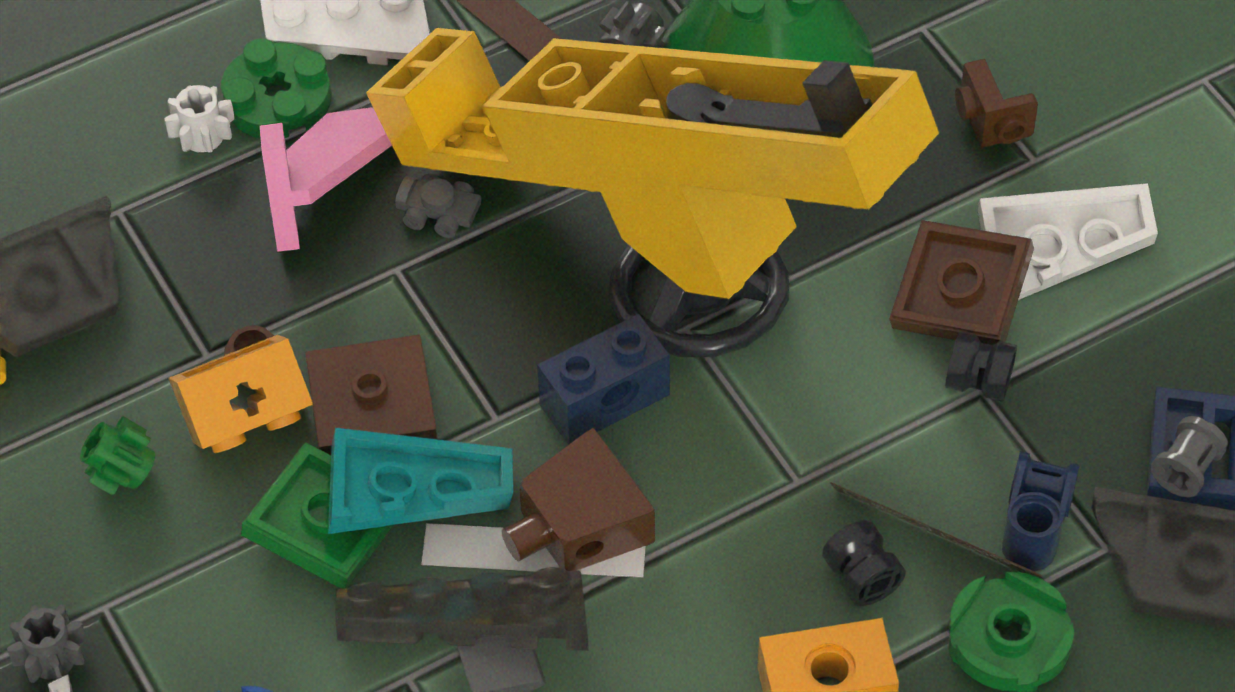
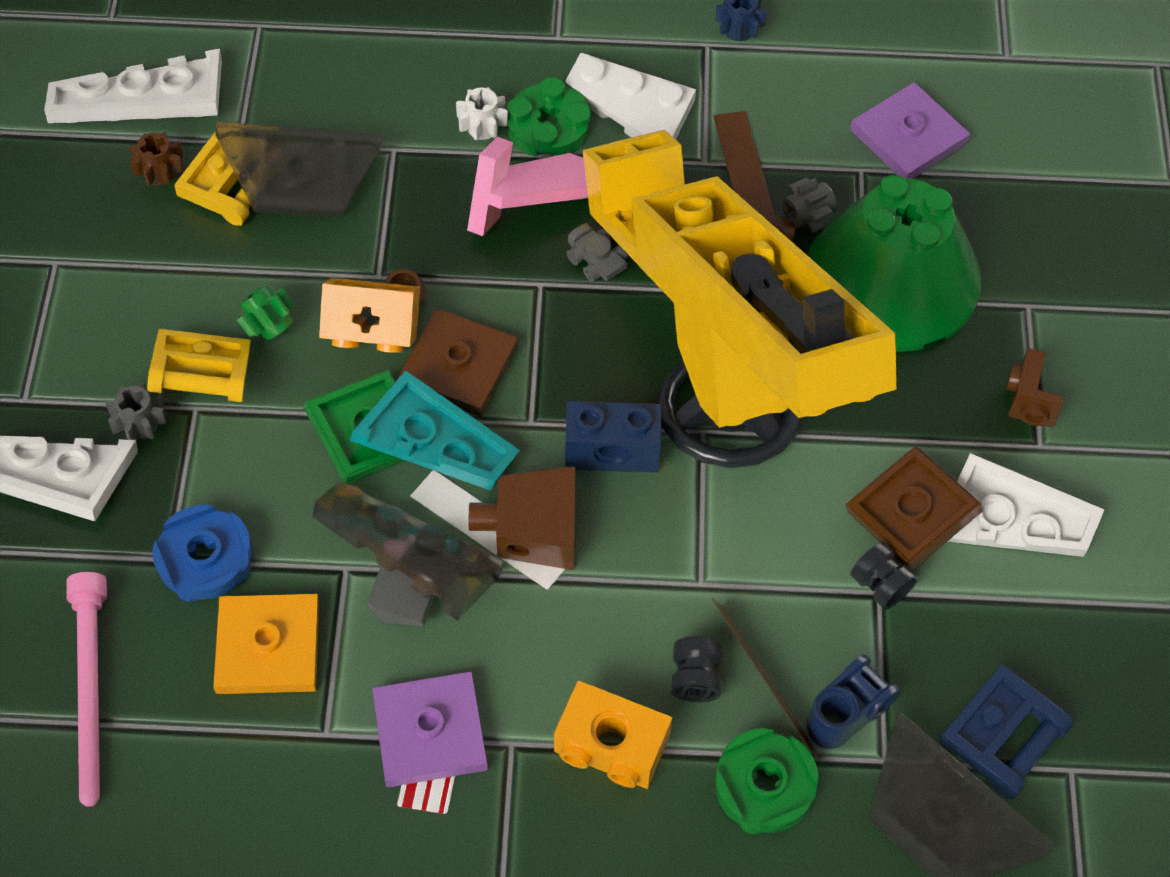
camera: 30 degrees right, 5 degrees up
dark grey bush [1151,416,1228,497] -> none
none -> yellow plate [147,329,251,402]

